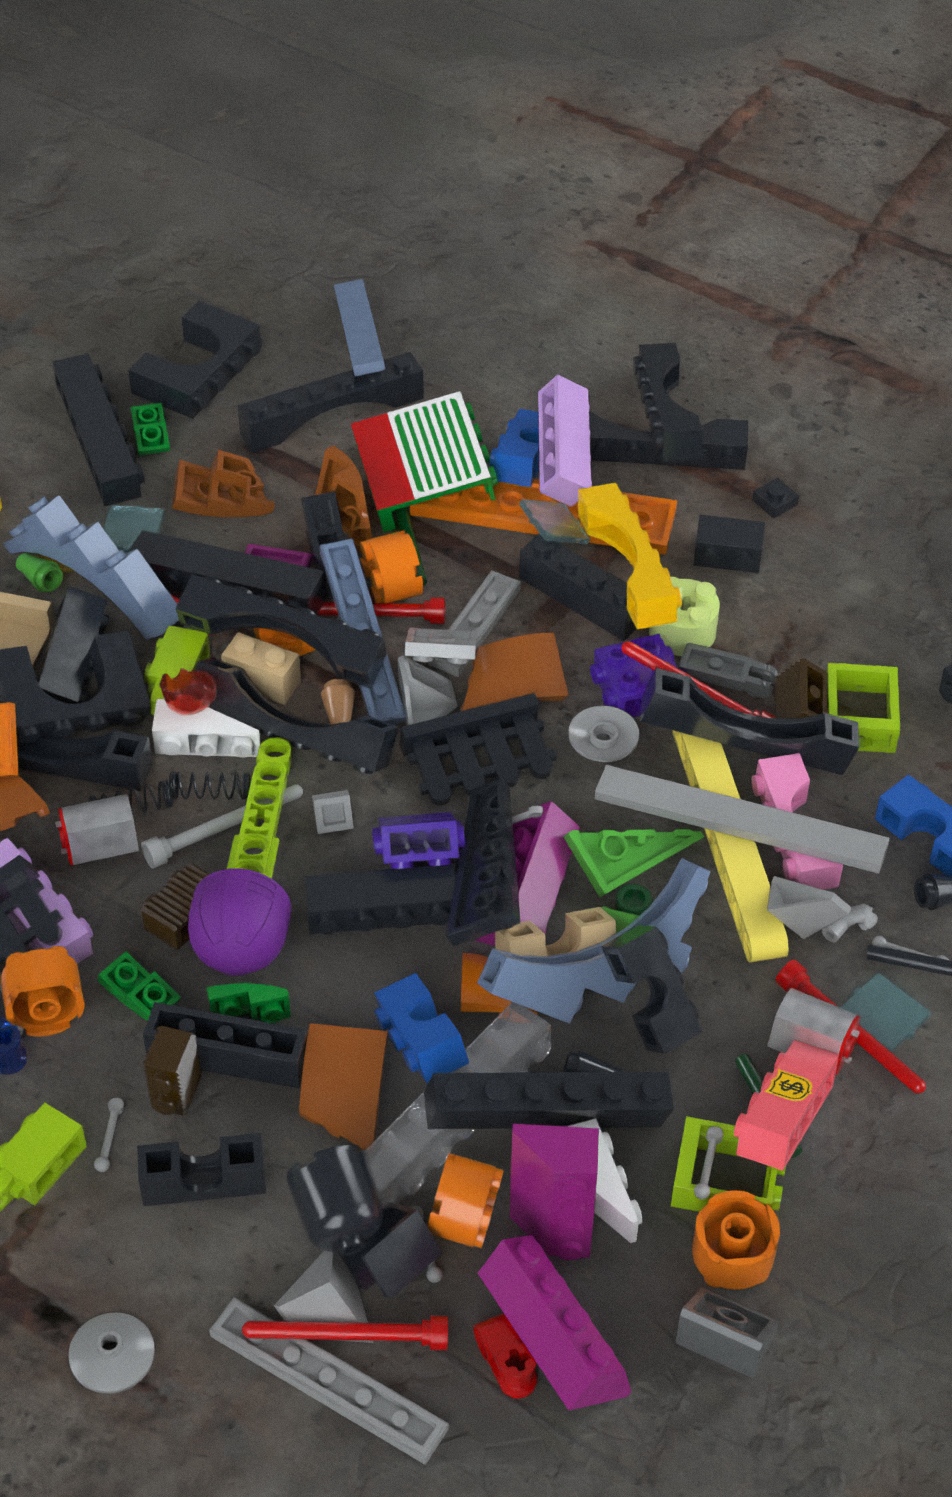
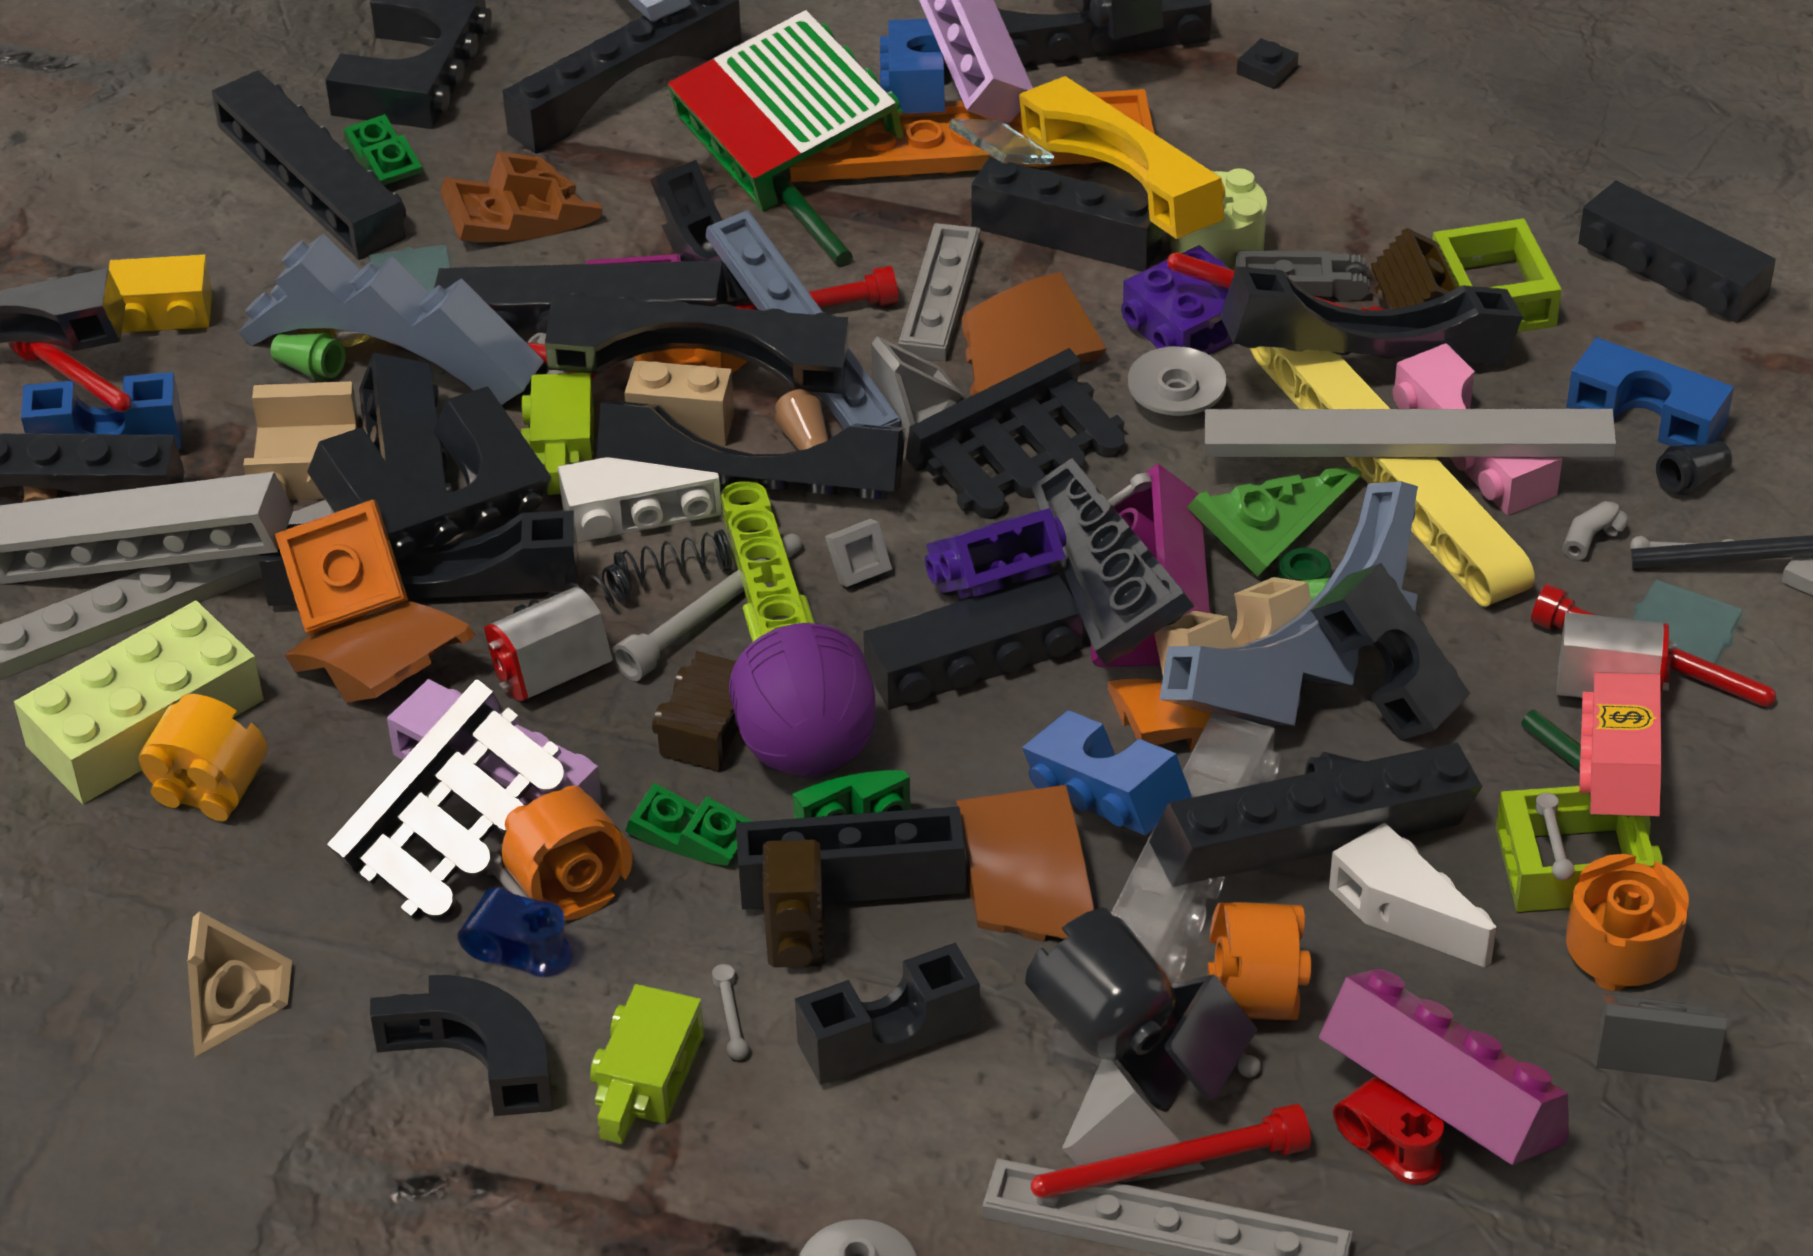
camera: 15 degrees left, 5 degrees down
clear red hair [159,668,217,715] -> none
dark orange slope [315,445,372,554] -> none
orange brick [359,530,423,604] -> none
light grey plate [405,628,477,664] -> none
magenta slope [509,1124,599,1260] -> none
black brick [693,515,765,573] -> none
light grey slope [767,876,851,939] -> none

